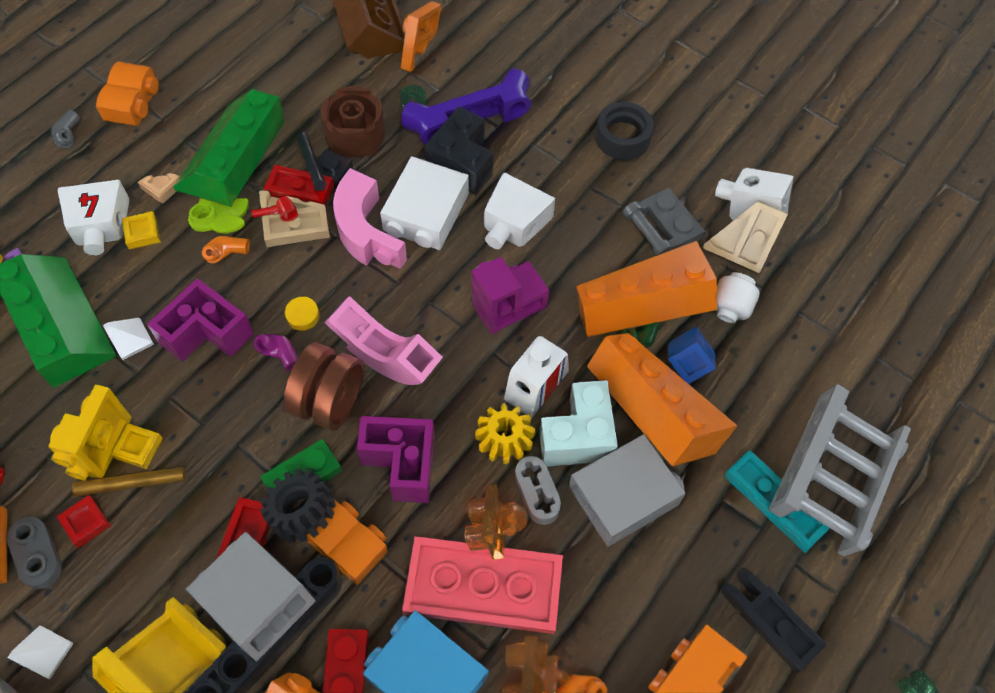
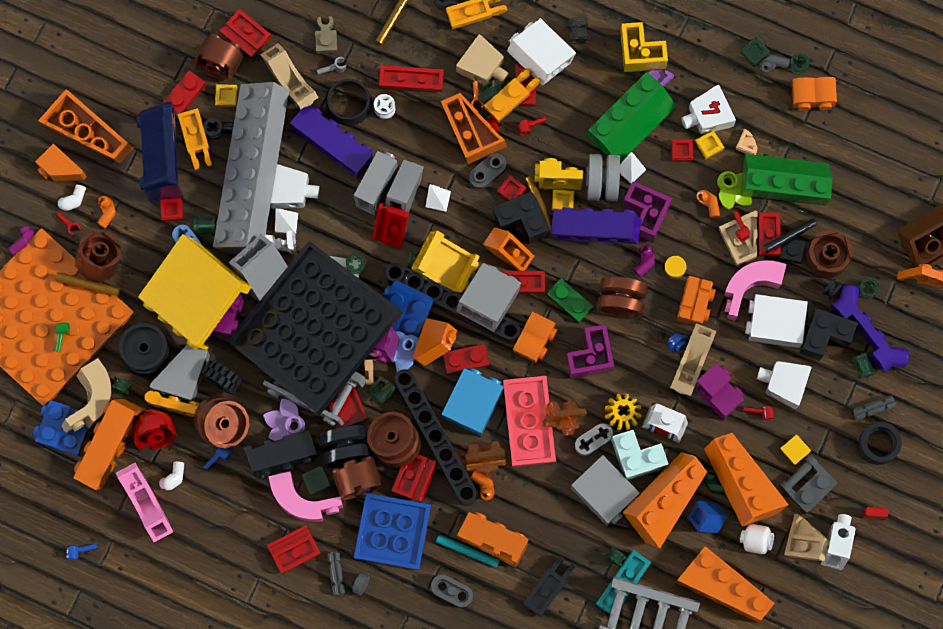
camera: 80 degrees right, 15 degrees up
black tyre [260,469,336,543] -> none
bright pink arch [324,296,443,385] -> none
none -> orange slope [483,227,535,271]
none -> black brick [493,191,549,244]
none -> dark purple brick [550,207,642,244]
none -> light grey wheel [586,154,620,202]
none -> clear green bush [605,547,627,567]
none -> blue plate [667,332,688,352]
none -> tan arch [670,323,716,396]
none -> red tile [671,139,693,162]
none -> orange brick [676,276,716,326]
none -> orange wedge [676,546,775,623]
none -> clear green plate [740,37,770,67]
none -> red hand [743,406,774,420]
none -> yellow tile [780,434,811,466]
none -> clear green bush [789,53,809,74]
none -> black bush [822,279,842,300]
none -> clear green bush [852,352,877,380]
none -> dark grey axle [853,396,895,420]
none -> red tile [863,507,888,520]

